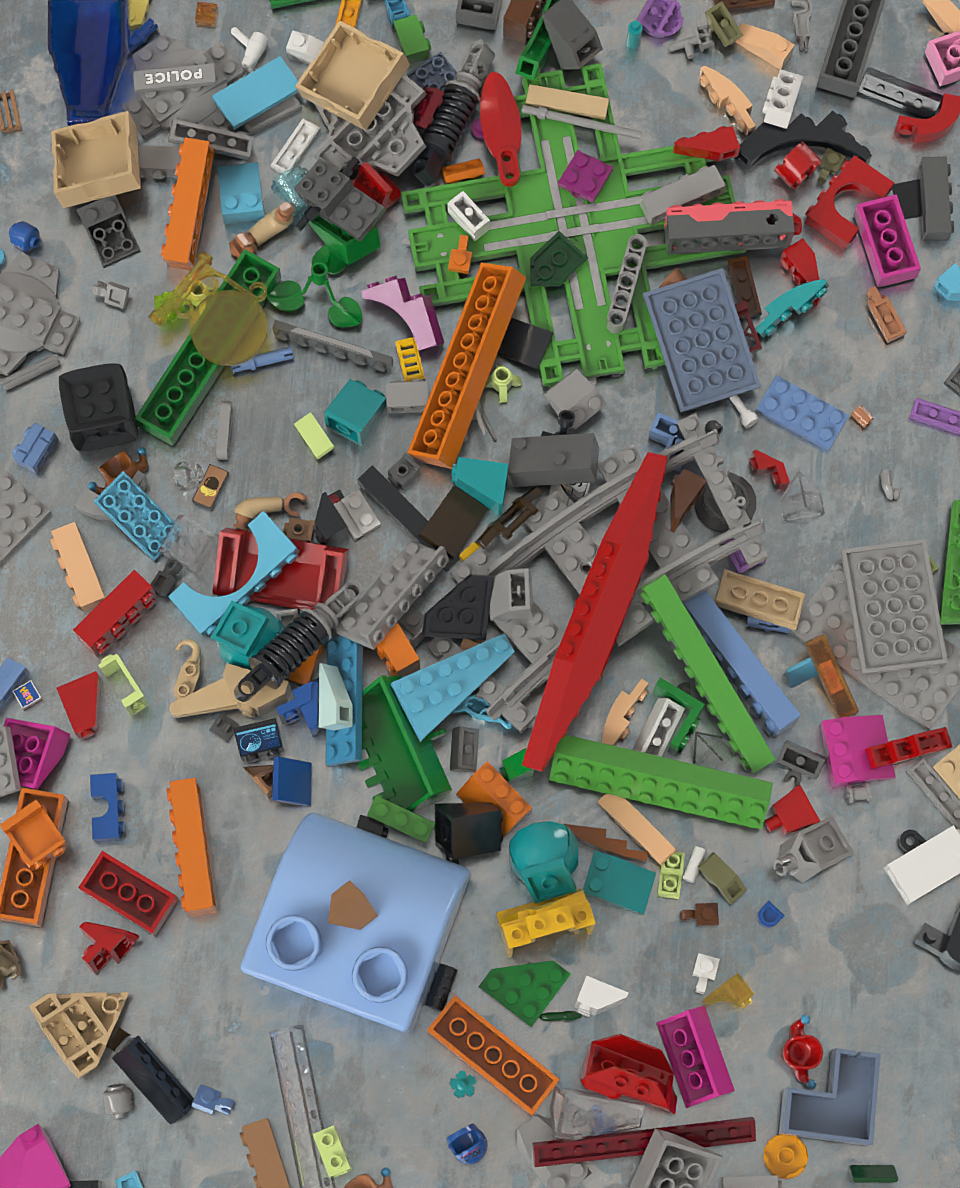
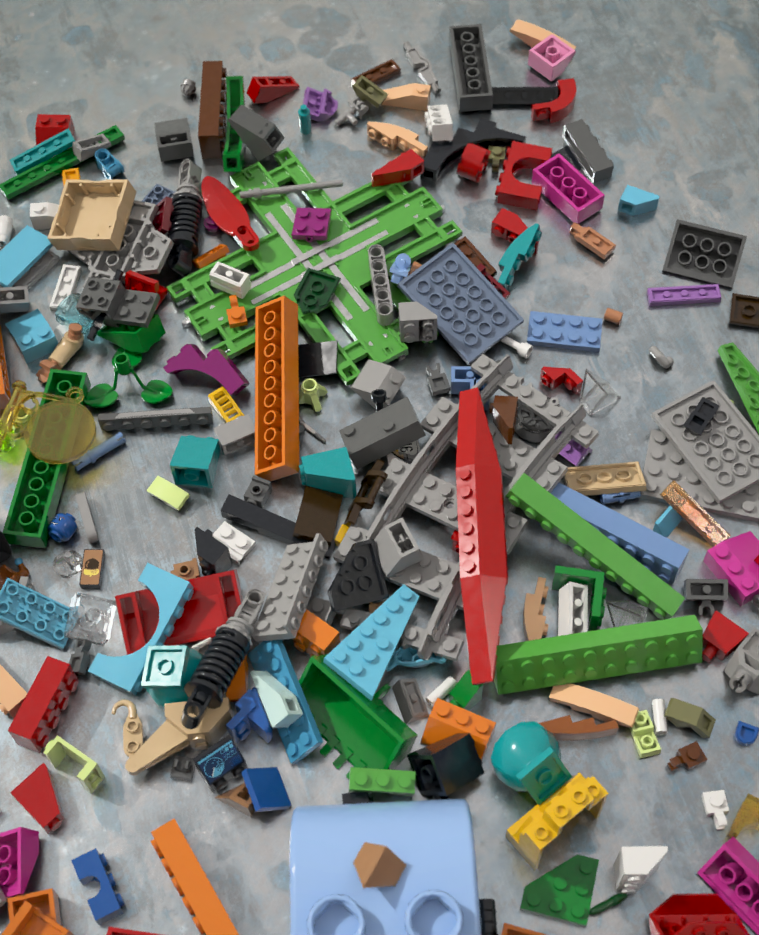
camera: 20 degrees left, 15 degrees down
tan piece [233,492,308,531] -> none
bright green brick [393,15,432,64] -> none
tan tile [526,84,609,120] -> none
teal slope [583,850,656,915] -> none
light grey brick [640,165,726,226] -> none
dark grey piece [664,199,802,255] -> none
none -> blue head [48,513,77,542]
none -> light blue hips [389,253,412,284]
none -> light grey slope [399,302,437,343]
none -> white axle [425,676,457,707]
none -> dark grey plate [426,363,451,396]
none -> black slope [683,397,720,436]

